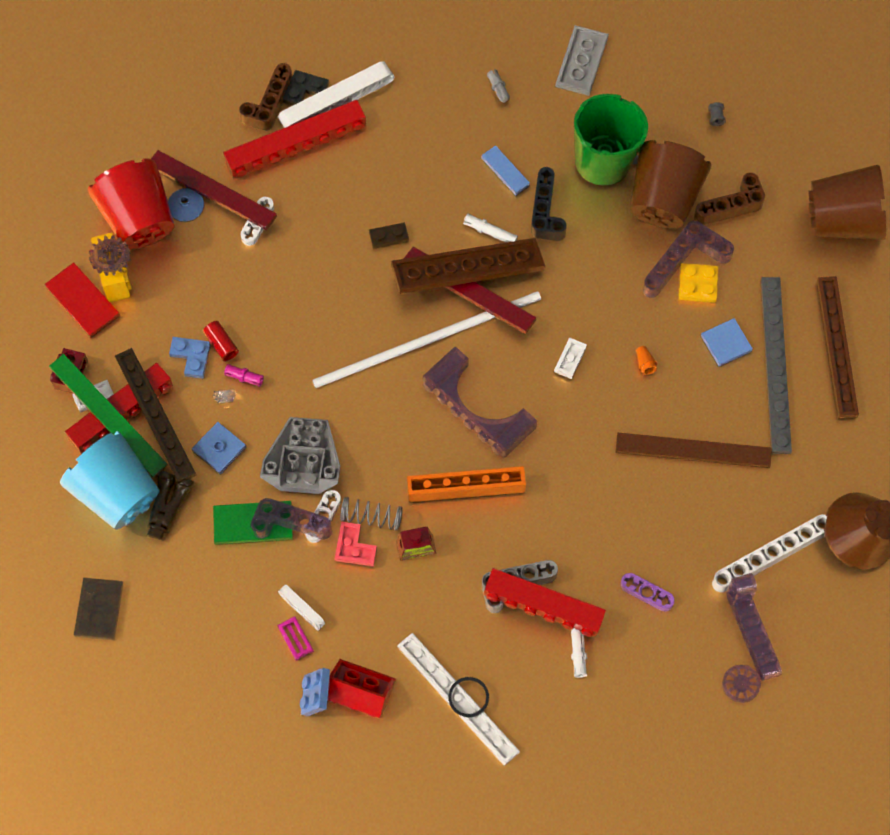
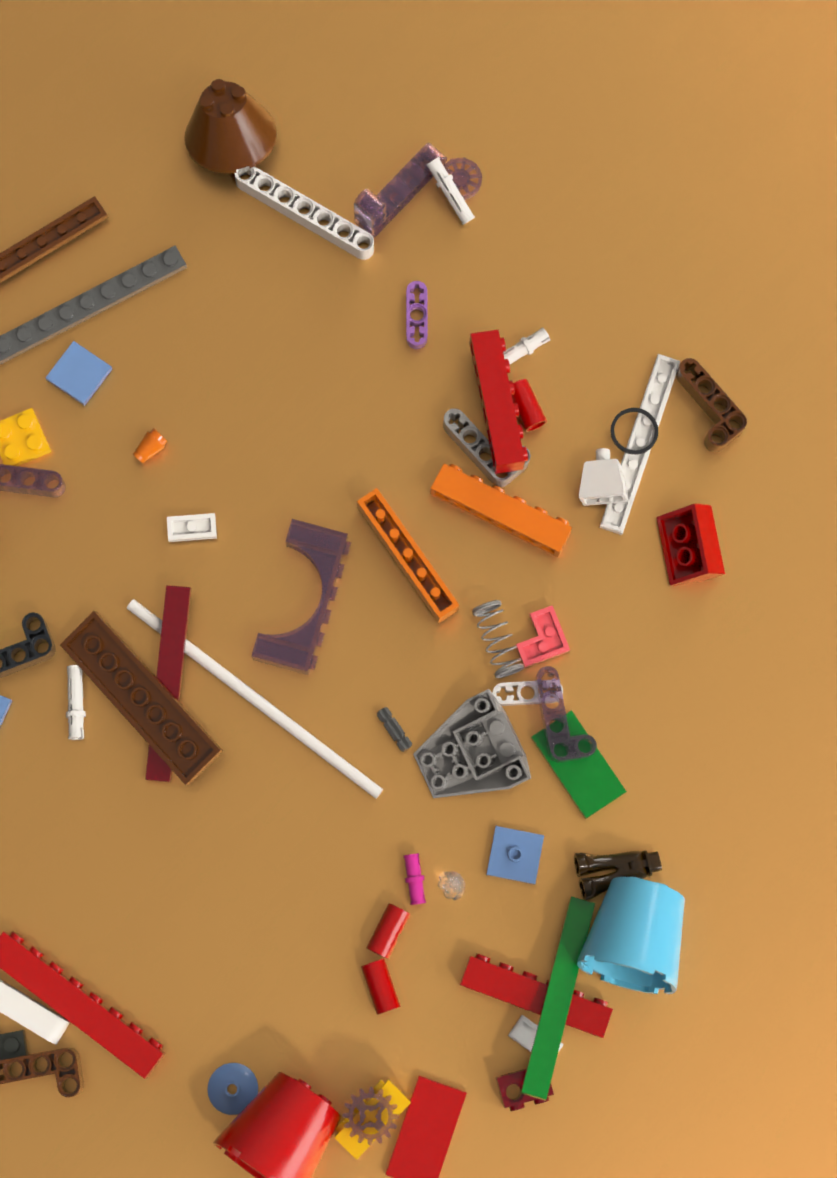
camera: 125 degrees left, 10 degrees up
clear smoke plate [74,578,124,640] -> none
dark brown tile [115,348,196,484] -> none
dark red tile [151,150,277,230] -> none
medium blue plate [169,337,211,379] -> none
white beam [241,197,274,246] -> none
dark pink tile [277,616,314,661] -> none
white beam [278,585,326,631] -> none
medium blue plate [300,668,330,716] -> none
dark brown plate [369,222,409,249] -> none
dark red torso [396,527,436,561] -> none
reddish brown tile [616,432,772,468] -> none
none -> red pin [361,959,401,1015]
none -> dark grey axle [377,707,412,752]
none -> white pin [426,157,475,225]
none -> orange brick [430,464,573,557]
none -> red pin [512,379,547,432]
none -> white torso [579,448,628,506]
none -> reddish brown beam [676,358,747,452]

